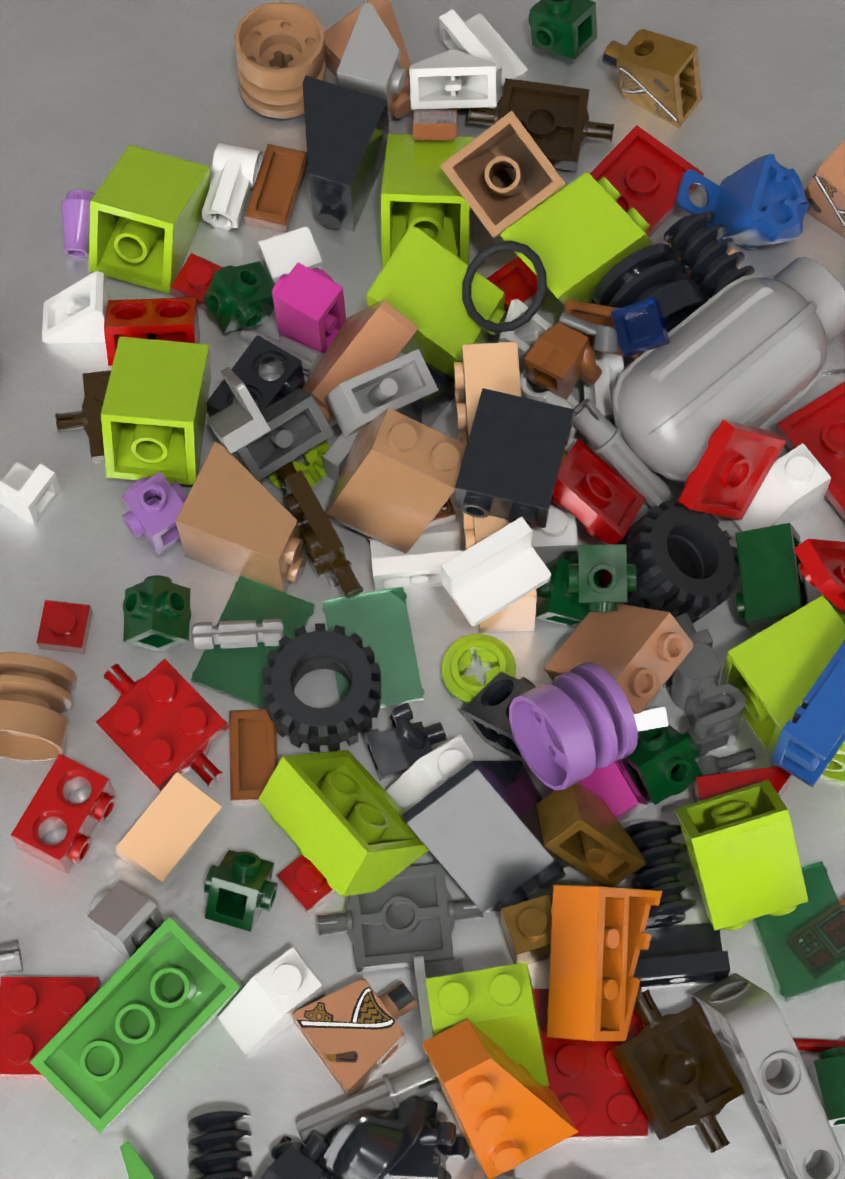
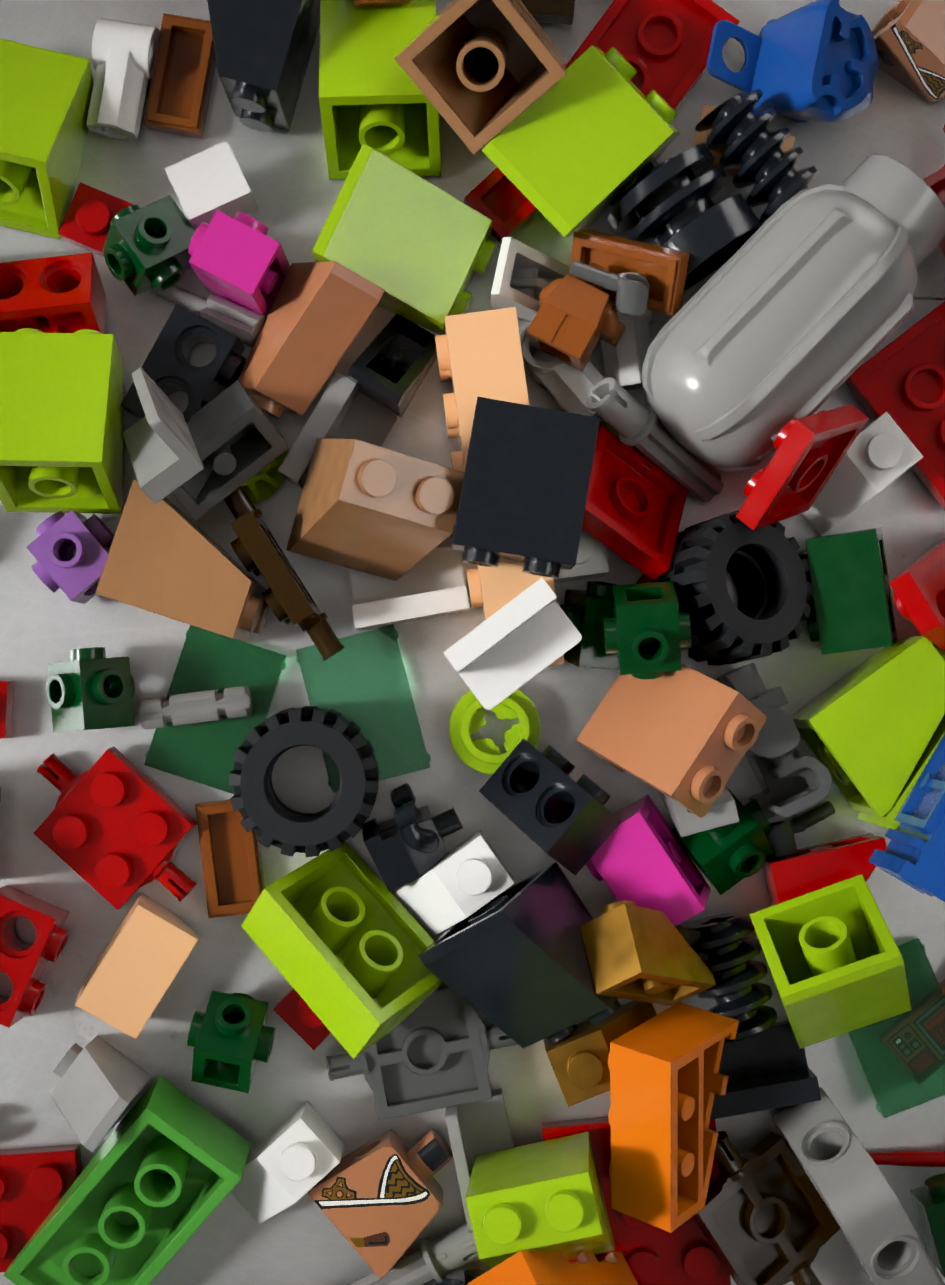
camera: 10 degrees left, 20 degrees up
light grey slope [325,349,438,438] -> none
black piece [462,240,547,333] -> none
medium lavender wheel [509,662,638,791] -> none
clear blue tile [611,297,670,358] -> none

